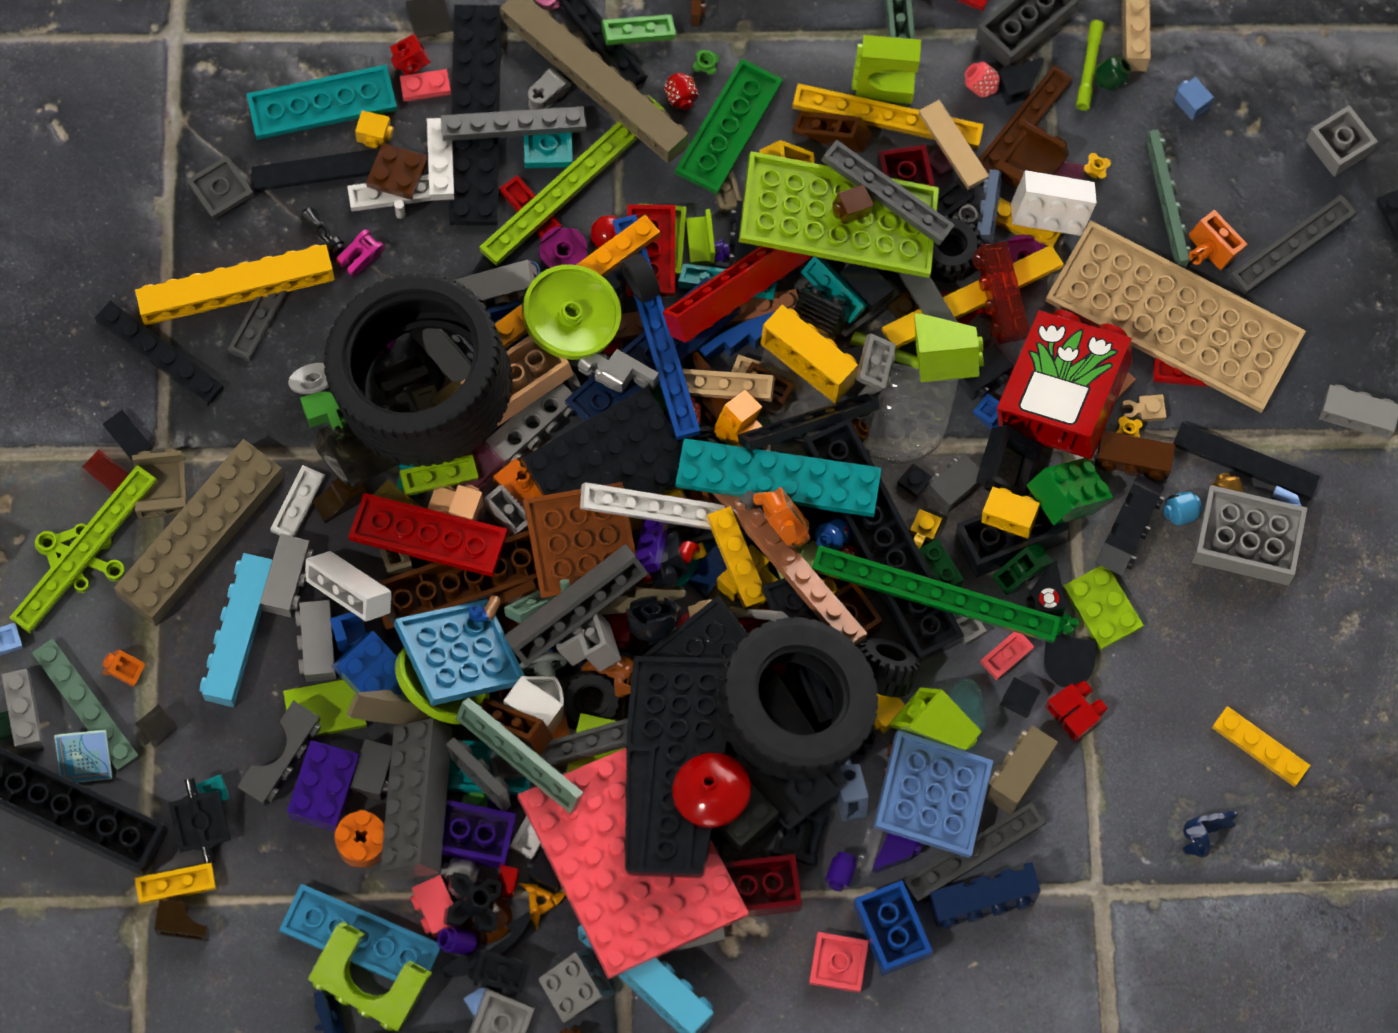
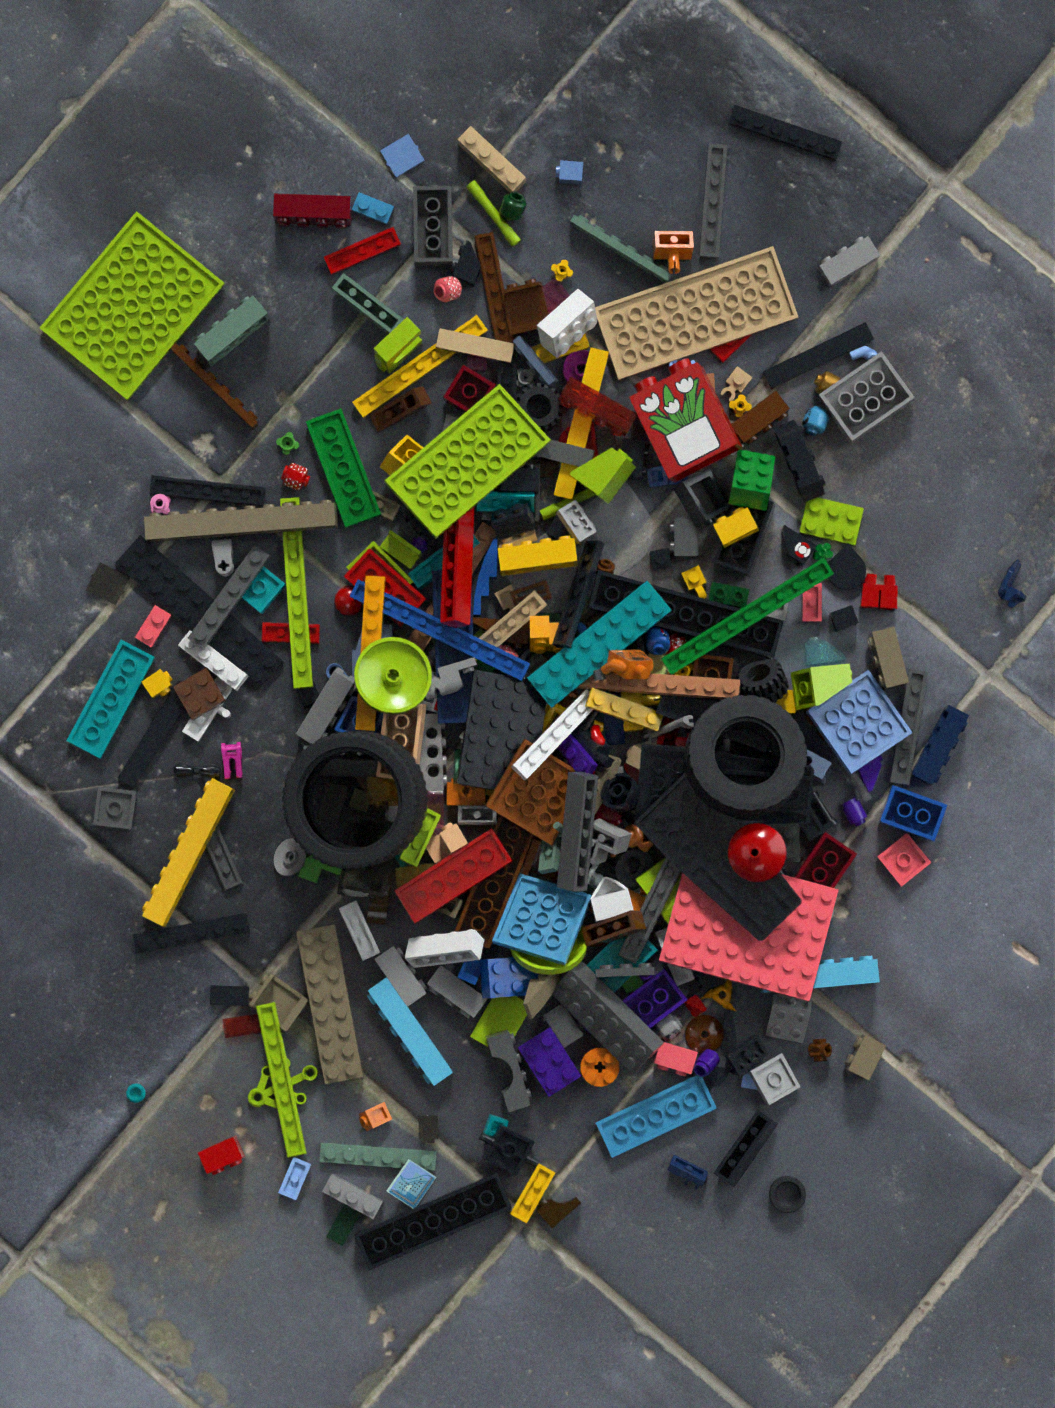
camera: 45 degrees left, 15 degrees up
lime arch [308,921,432,1032] -> none
red brick [390,34,431,75] -> none
black plant [444,872,502,933] -> none
sand green plate [456,698,583,814] -> none
arm [469,596,502,622] -> none
magenta plate [539,227,587,269] -> none
bright green plate [601,14,676,45] -> none
black tyre [621,254,661,303] -> none
dark grey plate [821,140,955,246] -> none
reddish brown brick [832,184,874,225] -> none
dark green brick [992,542,1054,596] -> none
yellow plate [1212,706,1311,787] -> none
light grey brick [1306,105,1378,177] -> none

